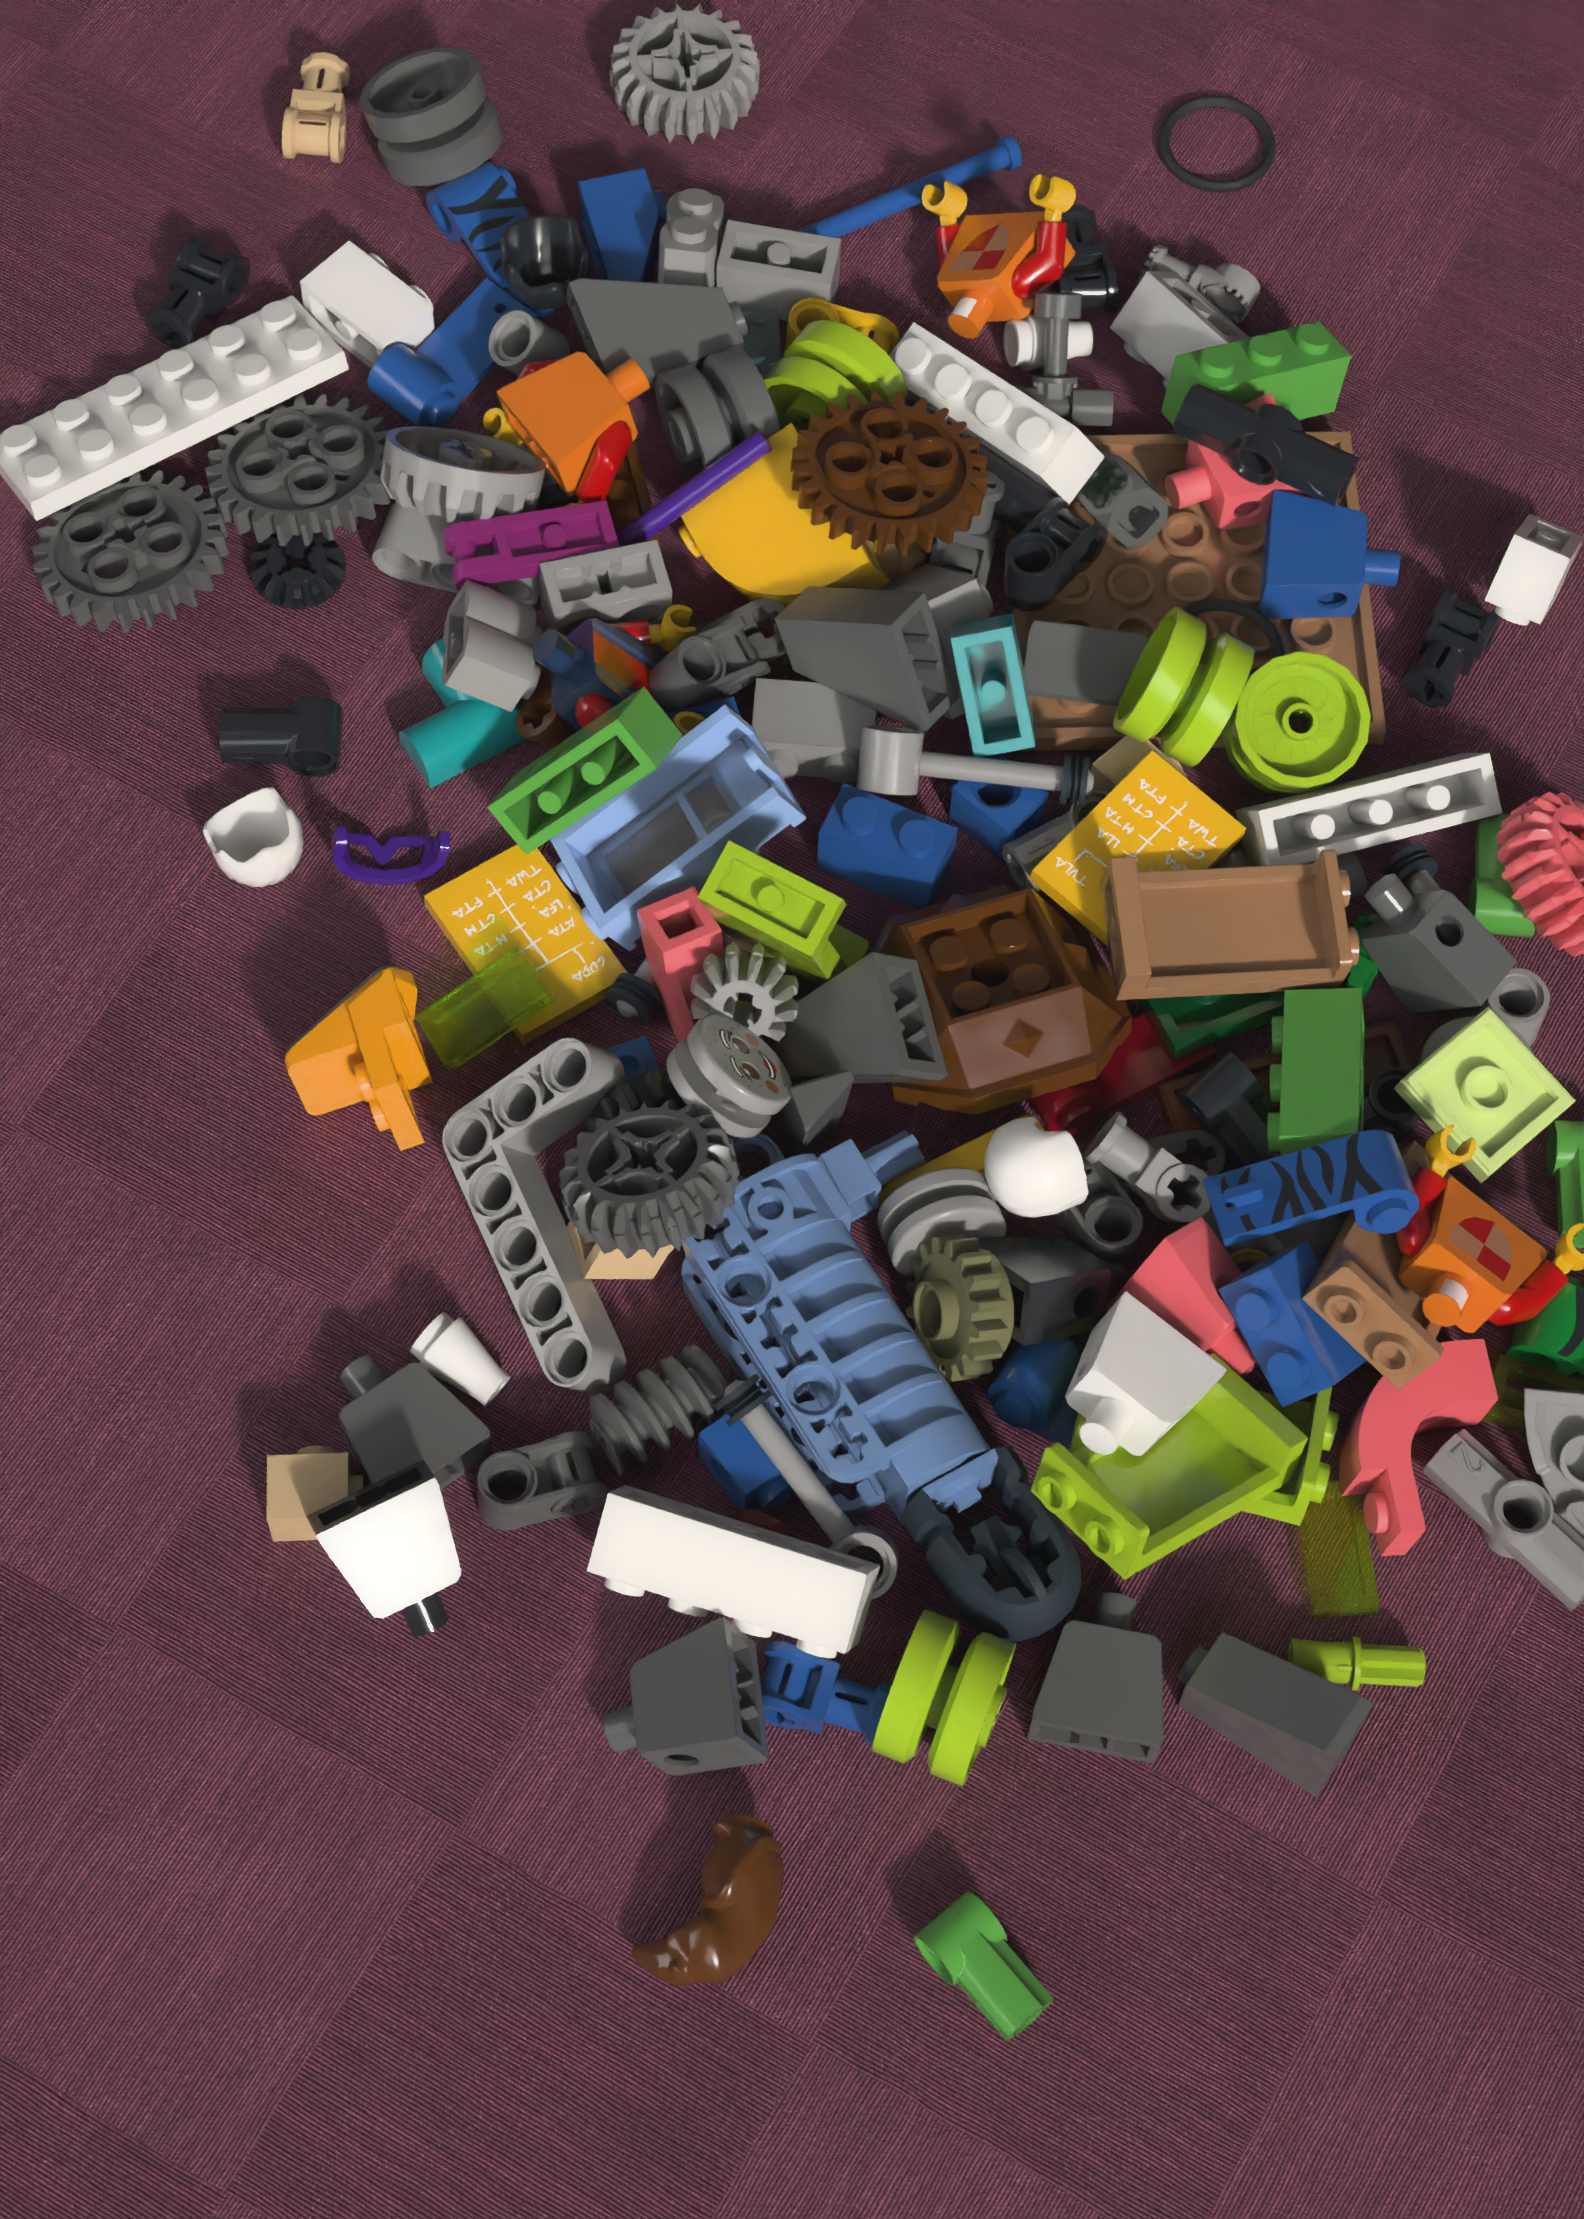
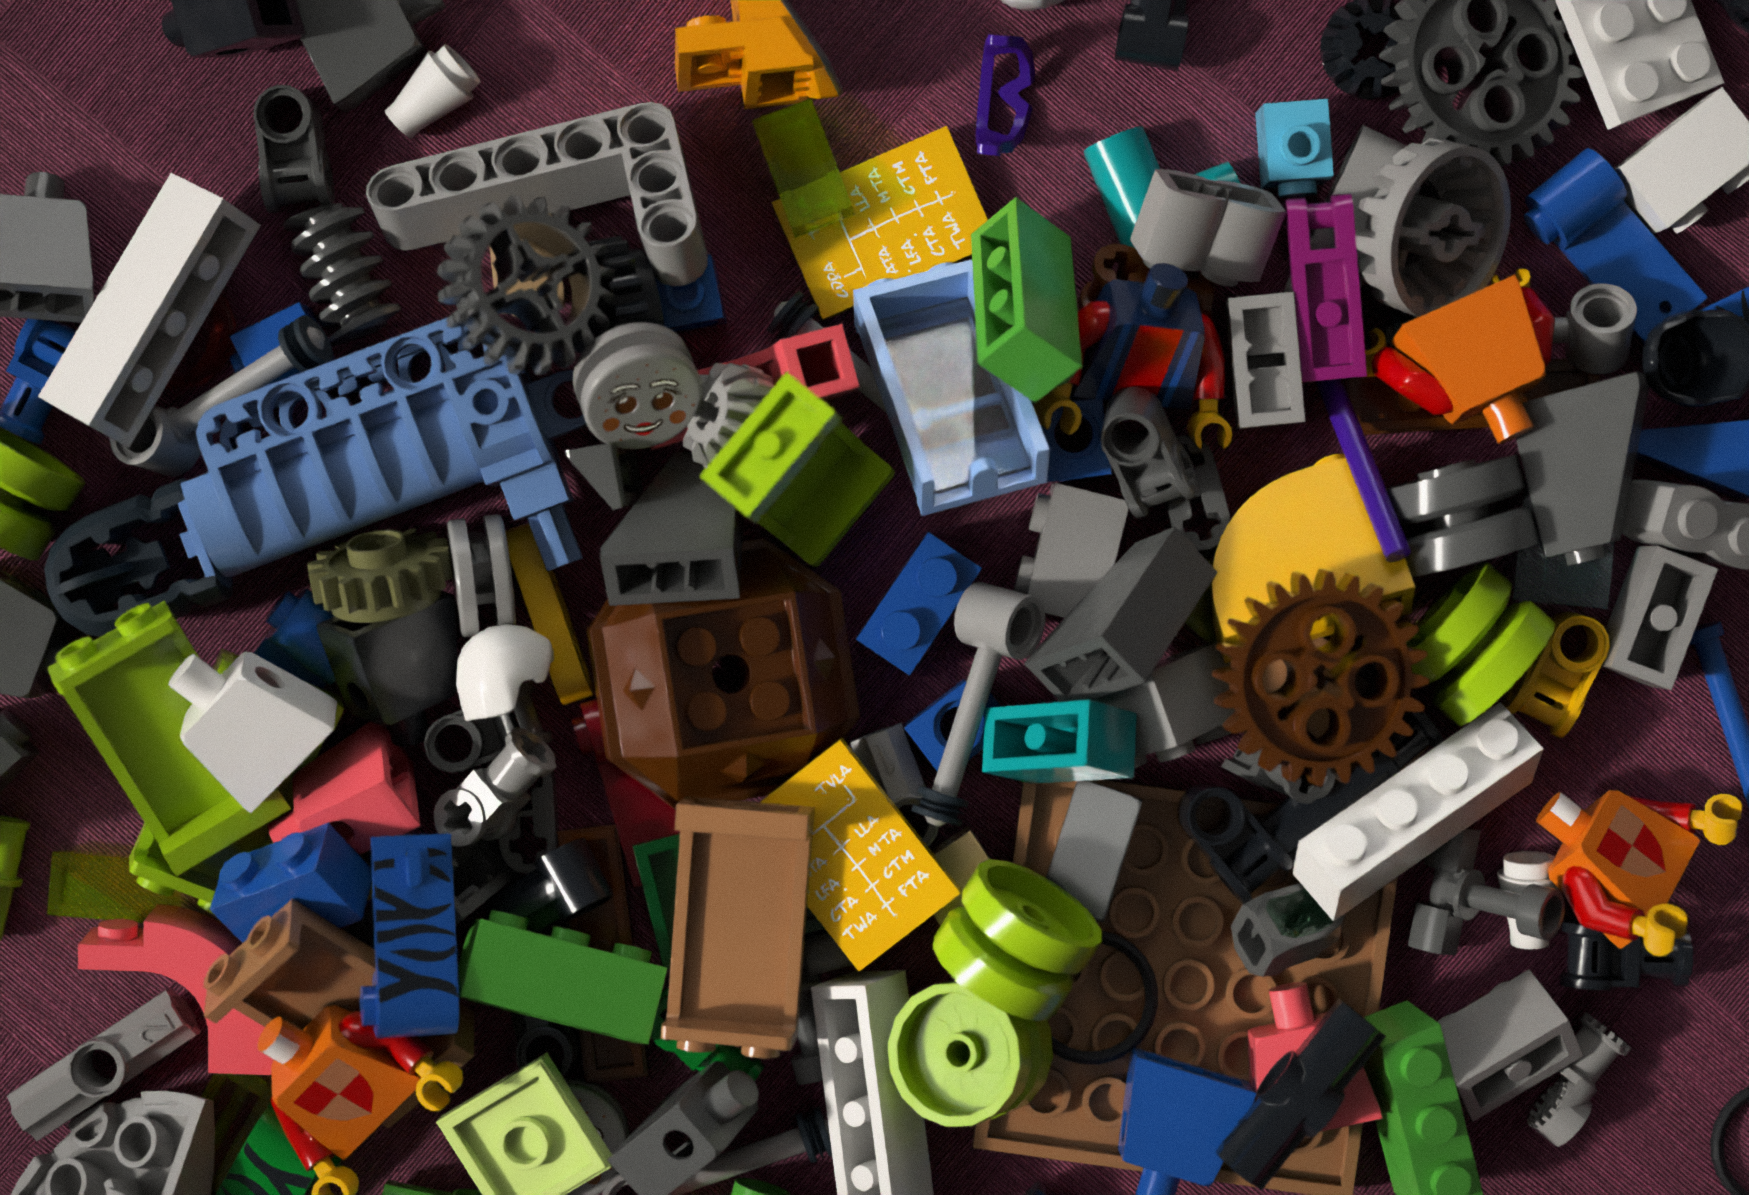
camera: 105 degrees right, 25 degrees up
none -> medium azure brick [1255,99,1334,198]

